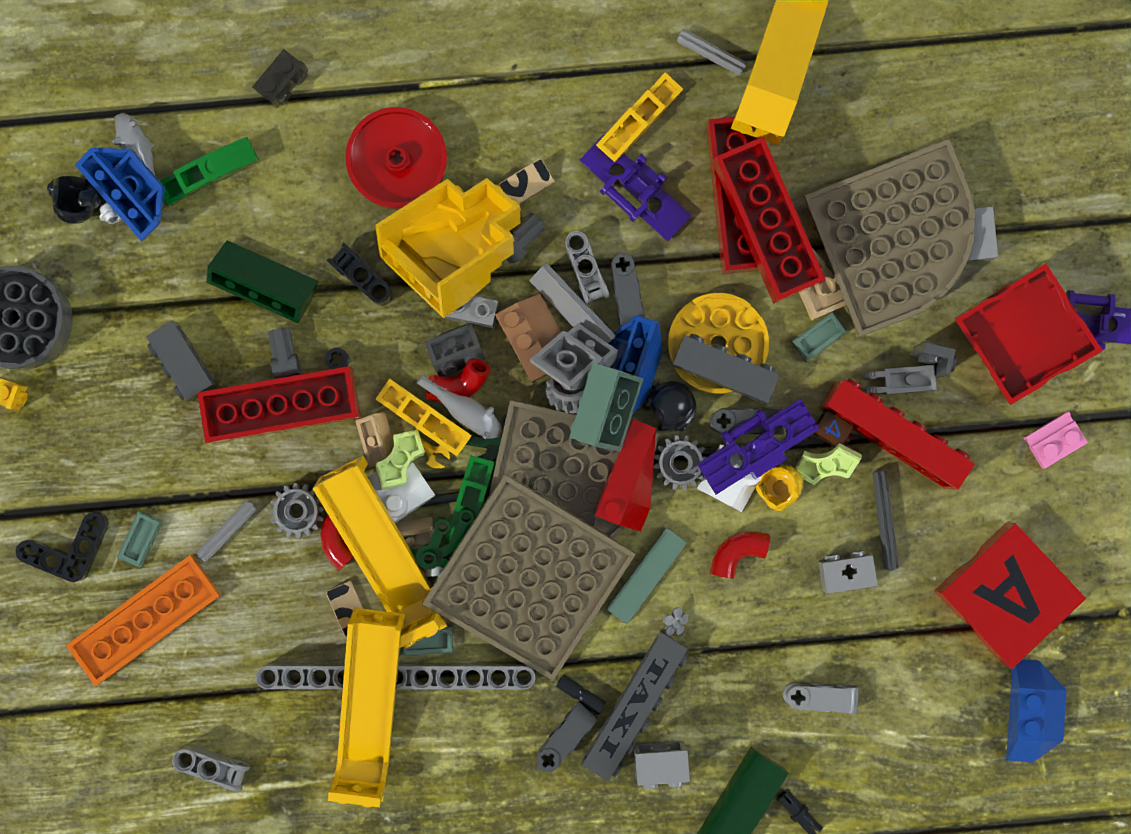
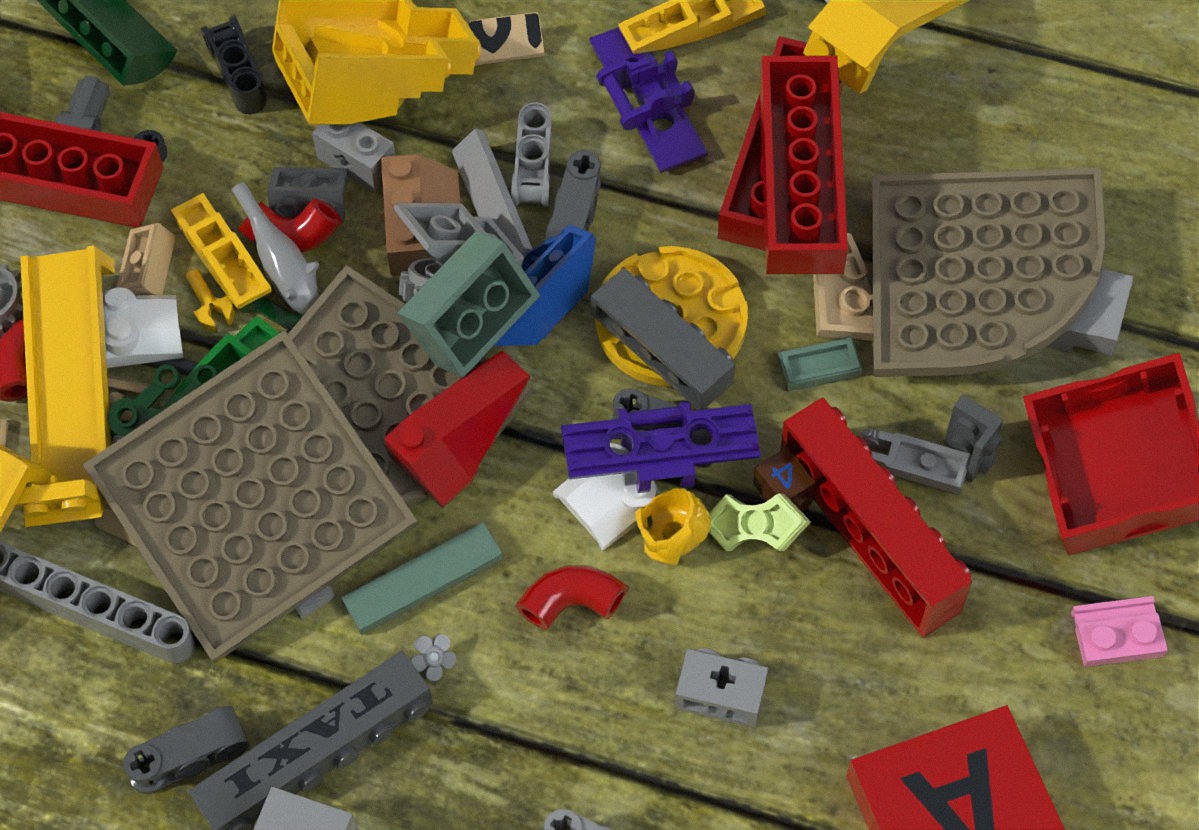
camera: 25 degrees right, 25 degrees down
yellowish green tile [375,429,425,490] -> none
sand green tile [402,626,454,656] -> none
dark grey piece [506,213,545,263] -> none
black piece [555,674,606,714] -> none
black helmet [642,381,696,432] -> none
light grey gear [653,435,707,490] -> none
dark grey axle [872,470,899,570] -> none

